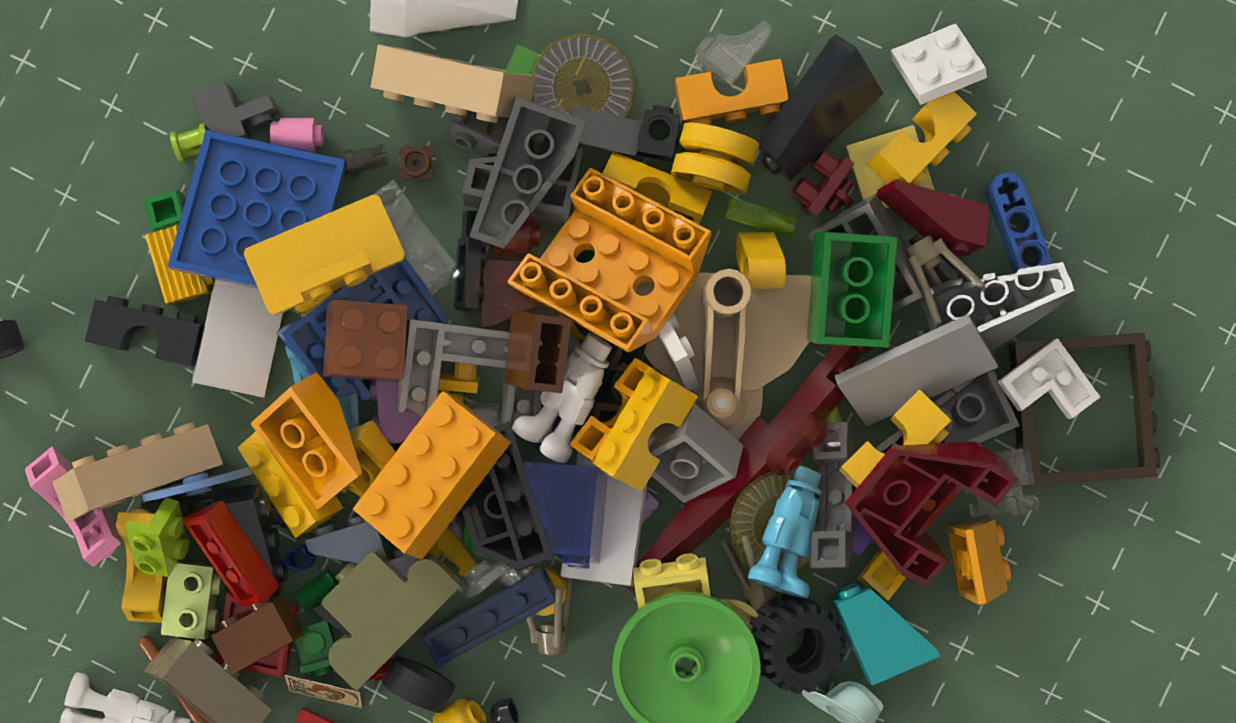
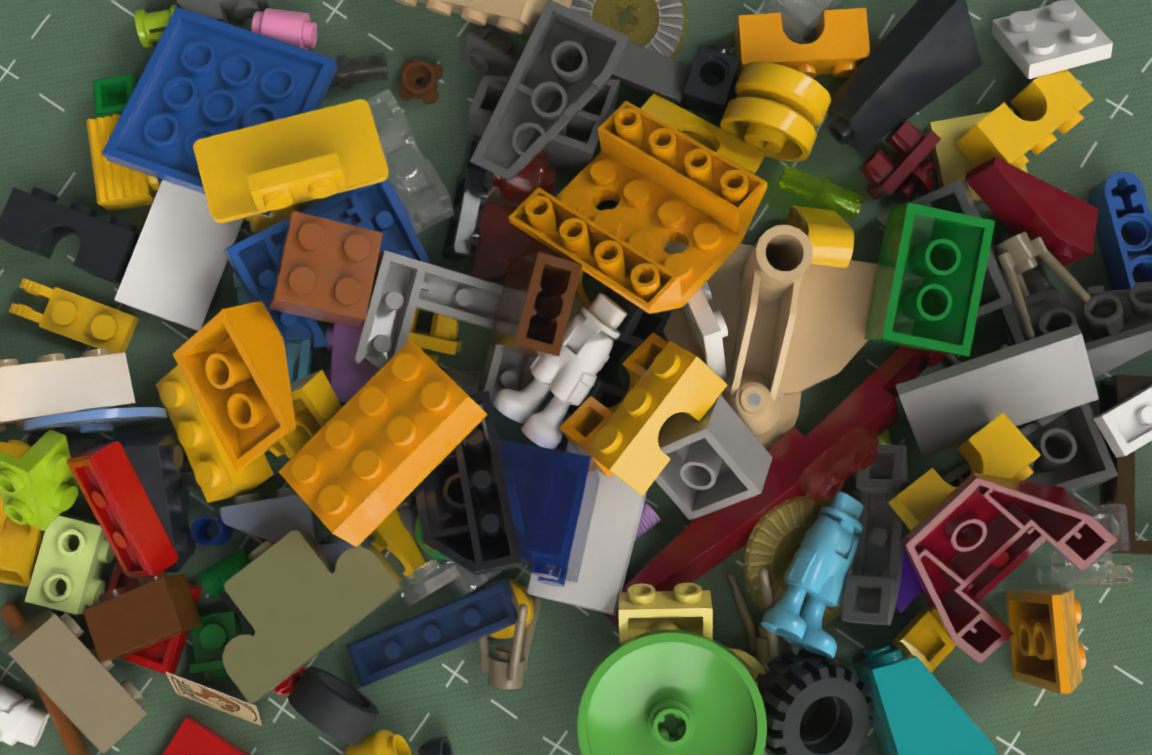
camera: 10 degrees right, 5 degrees down
none -> yellow hinge [8,278,139,354]

